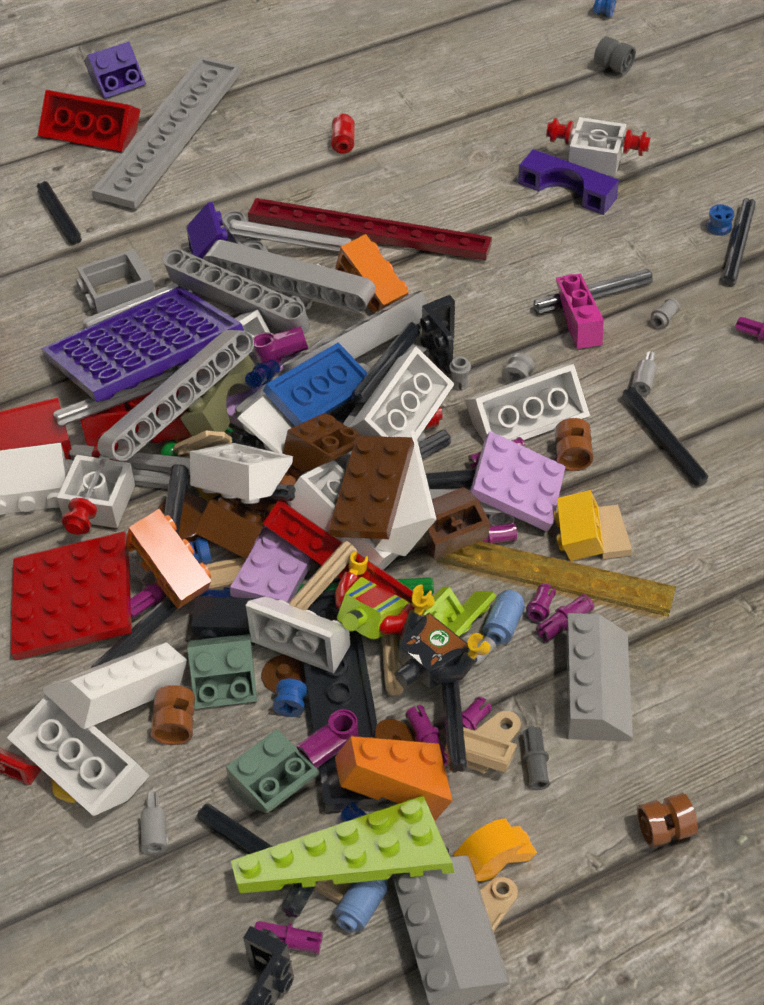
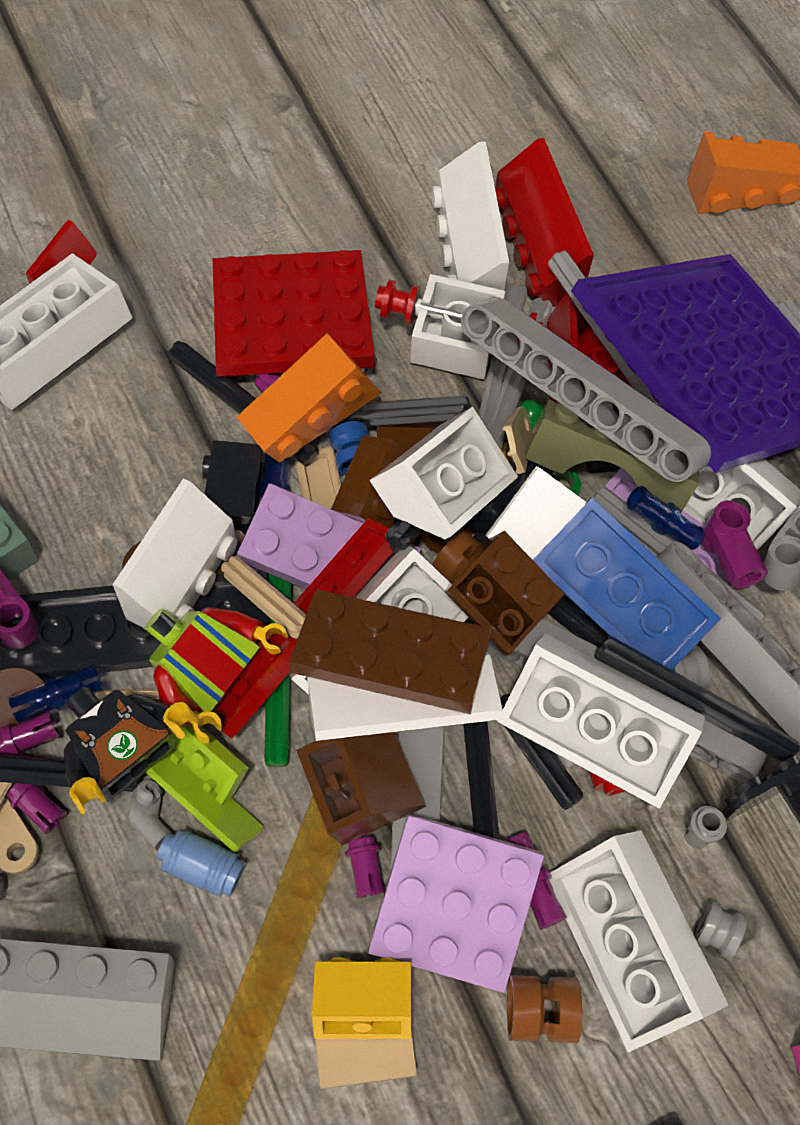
camera: 85 degrees right, 15 degrees up
white slope [43,642,187,730] -> none
dark orange wheel [151,685,196,745] -> none
sand green slope [187,634,257,709] -> none
blue wheel [273,679,307,717] -> none
magenta pin [526,583,556,622] -> none
magenta pin [536,594,594,642] -> none
none -> clear blue pin [8,664,104,724]

